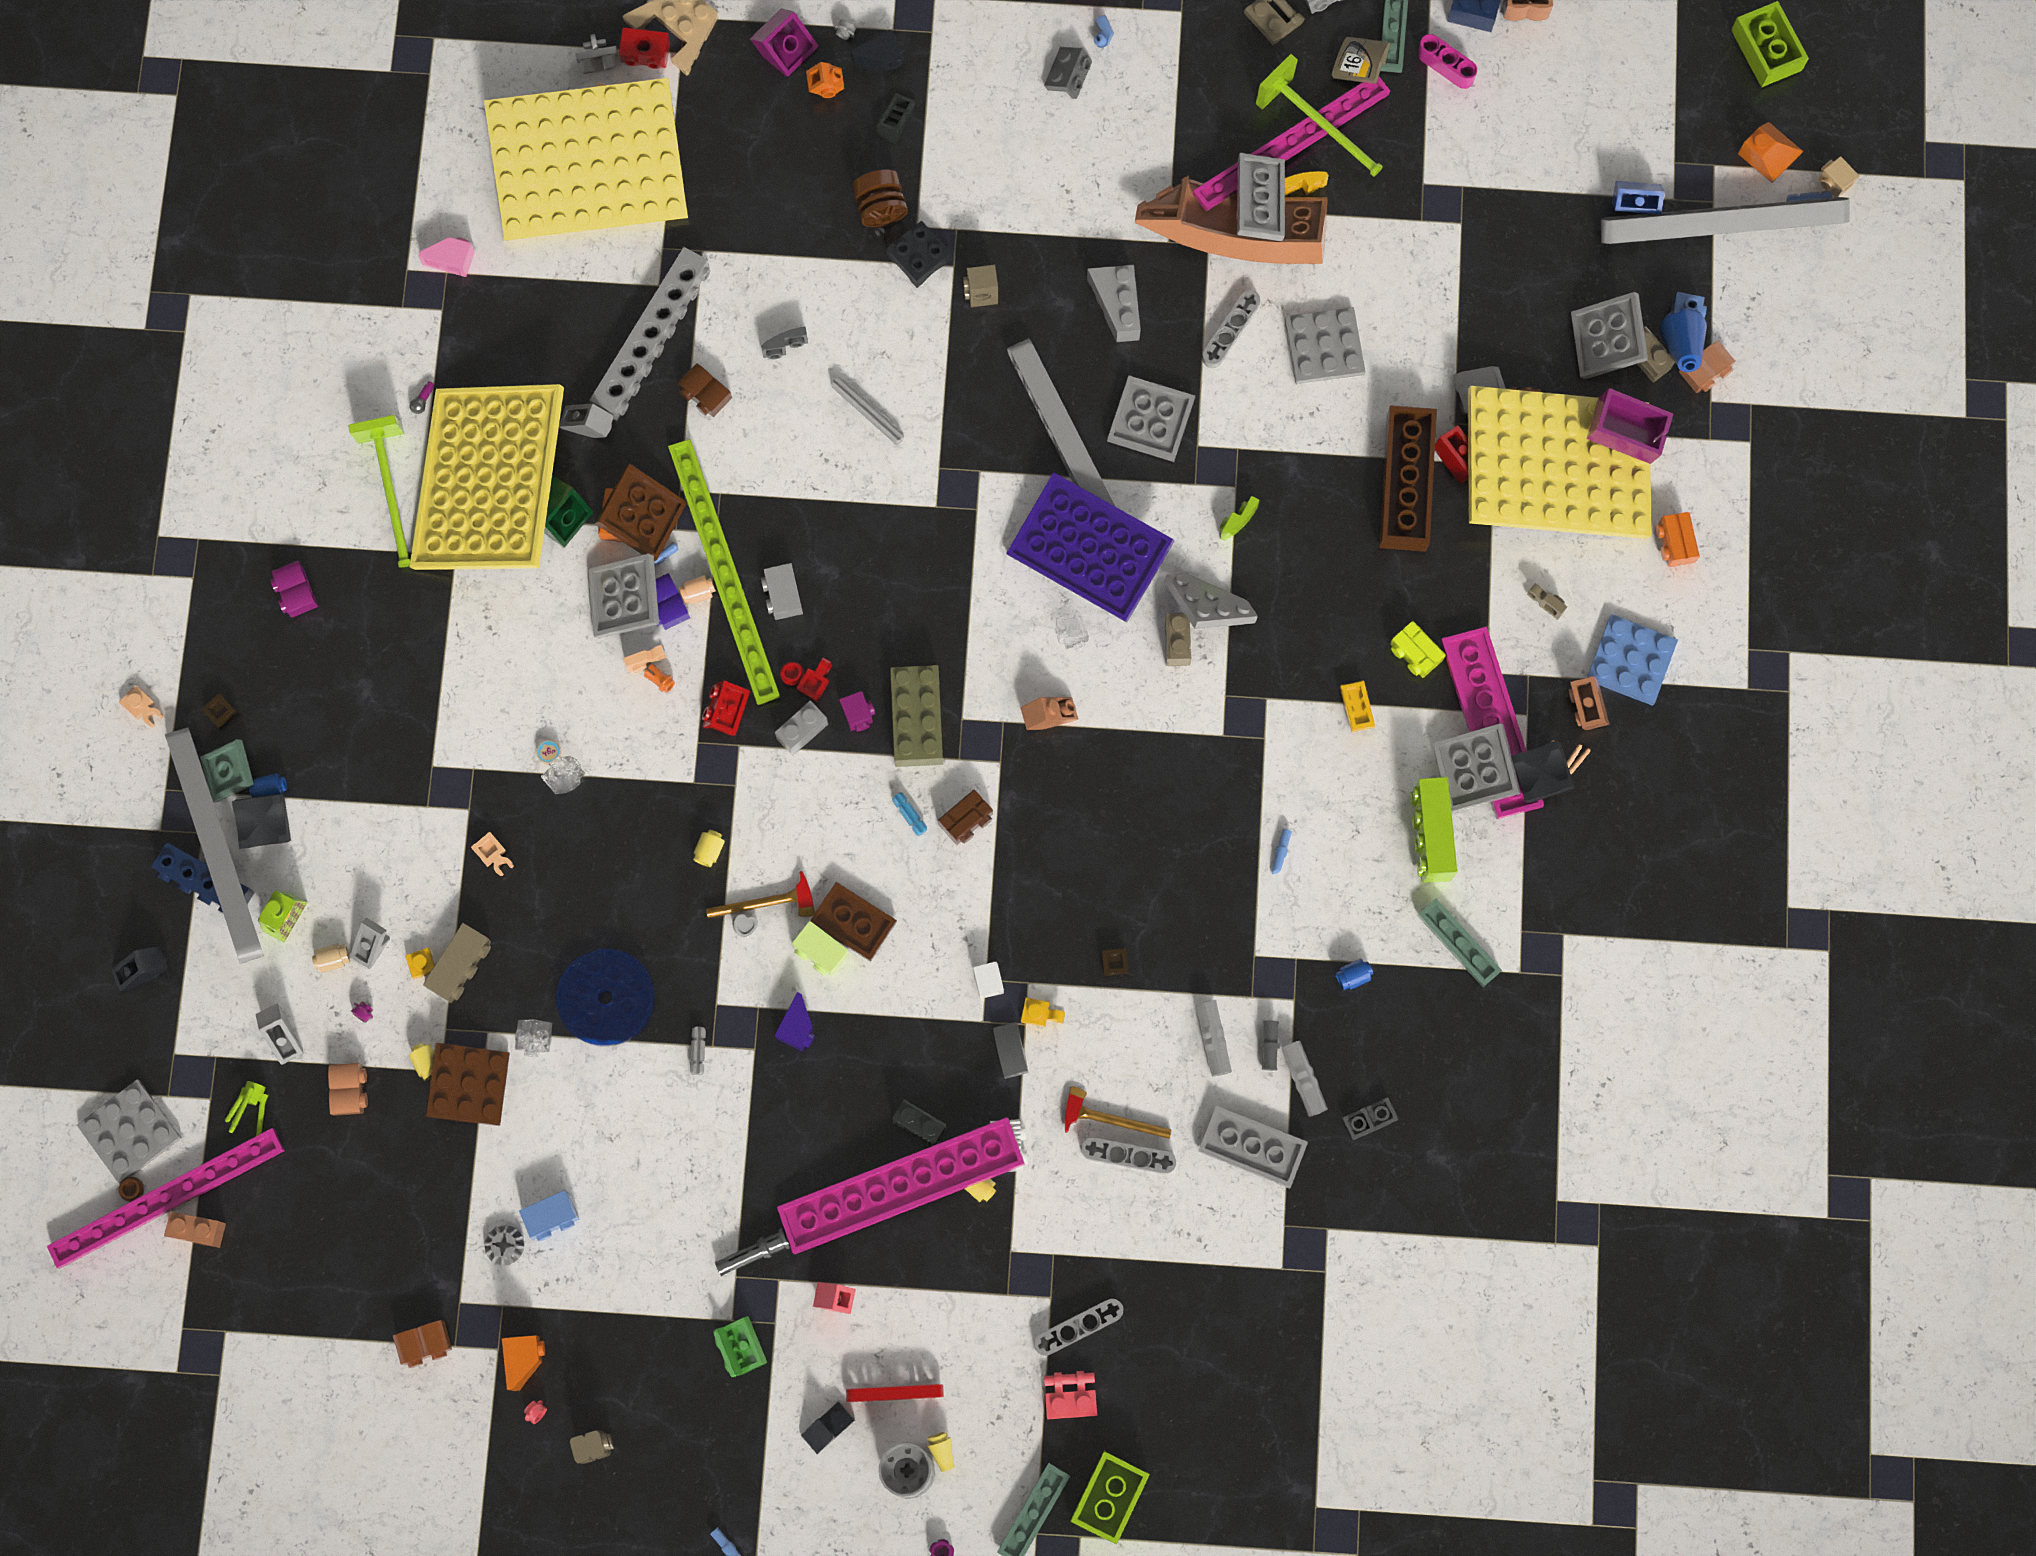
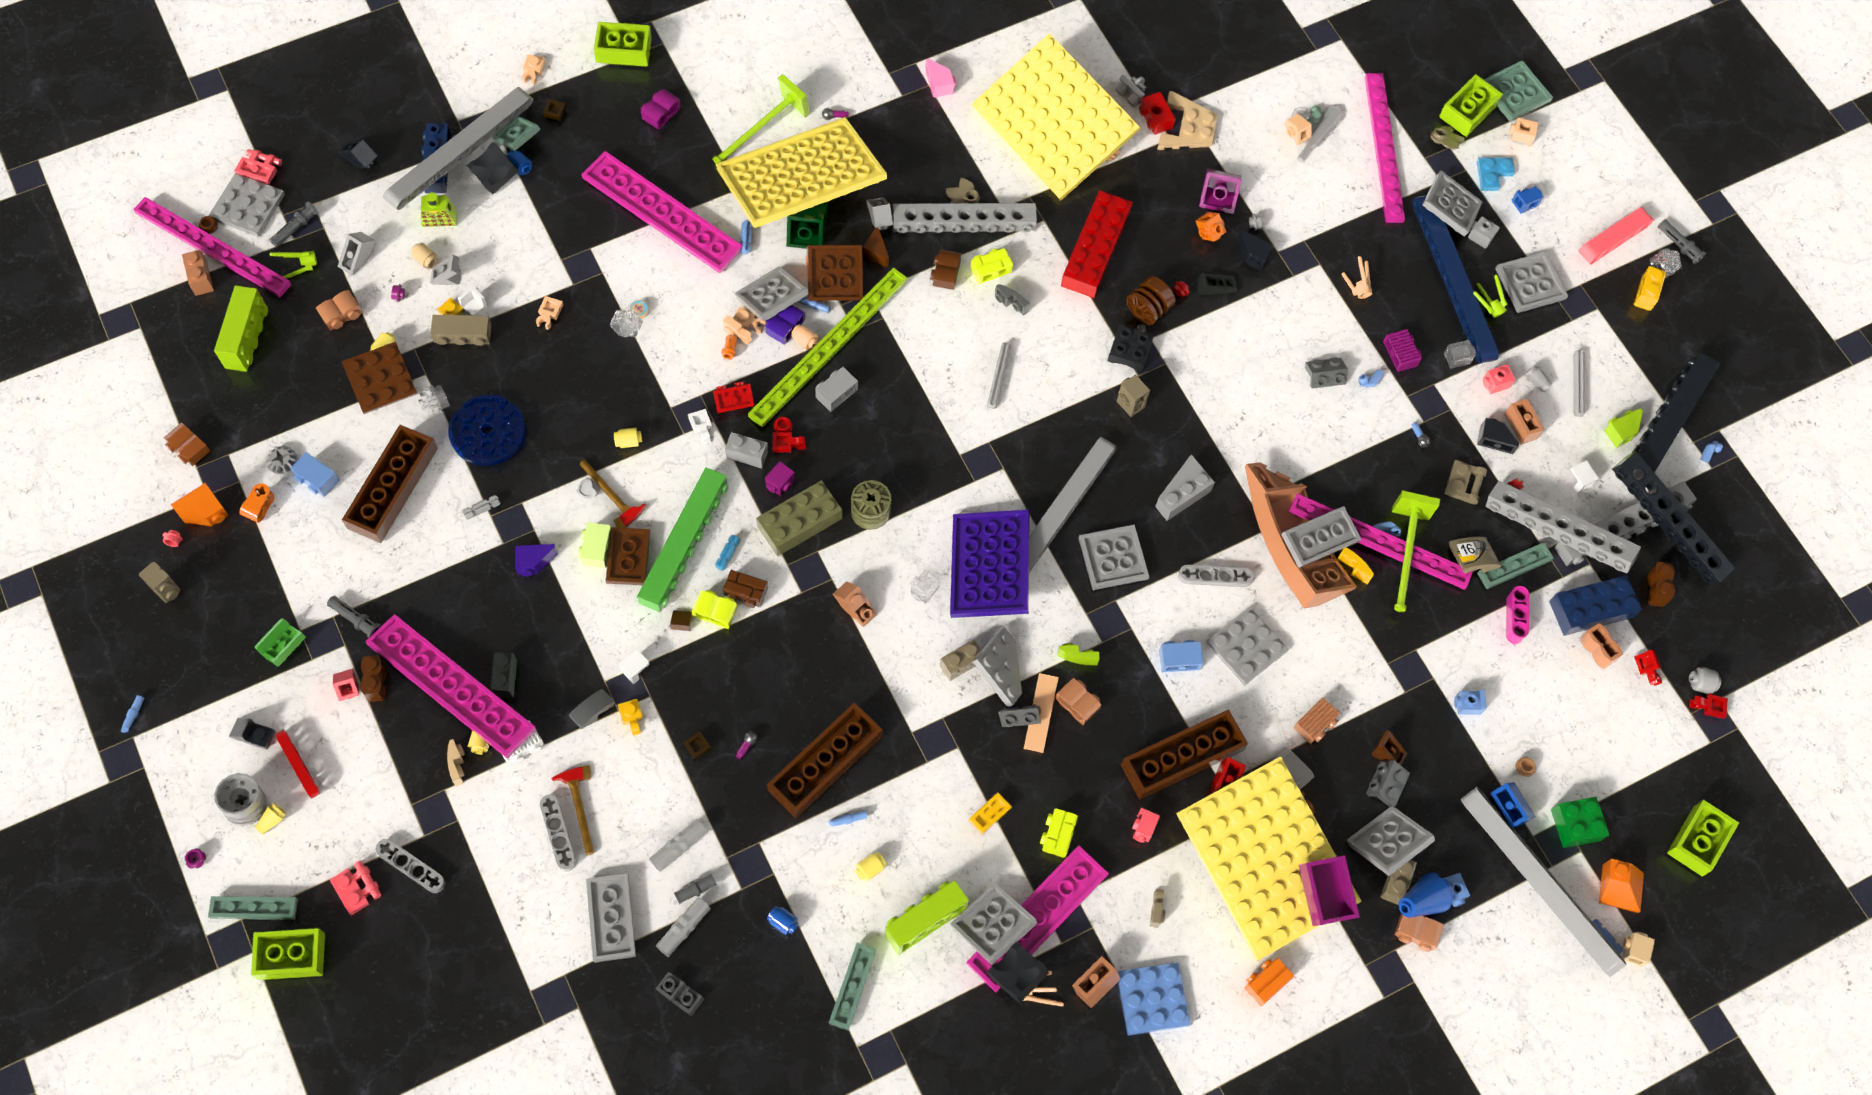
camera: 55 degrees right, 10 degrees down
none -> lime brick [214,286,268,372]
none -> coral plate [234,149,282,185]
none -> orange piece [240,483,274,523]
none -> dark grey pin [269,201,319,248]
none -> reddish brown brick [342,424,438,543]
none -> reddish brown brick [361,655,386,702]
none -> tan slope [447,739,465,787]
none -> white panel [458,286,488,316]
none -> dark pink plate [582,151,742,273]
none -> lime brick [594,22,652,67]
none -> bright green brick [637,467,729,612]
none -> reddish brown slope [670,610,692,631]
none -> white plate [688,409,712,444]
none -> neon yellow brick [692,590,737,629]
none -> light nougat plate [733,306,766,333]
none -> piece [736,731,758,760]
none -> medium blue axle [740,220,752,254]
none -> reddish brown brick [767,702,883,819]
none -> olive wheel [851,480,891,530]
none -> light yellow brick [855,852,887,881]
none -> reddish brown slope [863,228,889,267]
none -> dark tan plate [946,178,980,204]
none -> neon yellow brick [970,248,1013,284]
none -> dark grey hinge [998,704,1041,727]
none -> light nougat tile [1024,673,1058,753]
none -> nougat brick [1055,678,1102,725]
none -> red brick [1061,190,1133,298]
none -> coral brick [1132,808,1160,842]
none -> medium blue brick [1159,640,1203,673]
none -> red plate [1172,281,1190,298]
none -> nougat brick [1293,697,1340,744]
none -> dark grey bracket [1366,760,1410,807]
none -> reddish brown slope [1371,730,1407,765]
none -> medium blue arm [1372,521,1401,537]
none -> piece [1411,422,1431,448]
none -> medium blue brick [1454,690,1487,715]
none -> medium nougat plate [1515,757,1536,777]
none -> green brick [1551,796,1609,848]

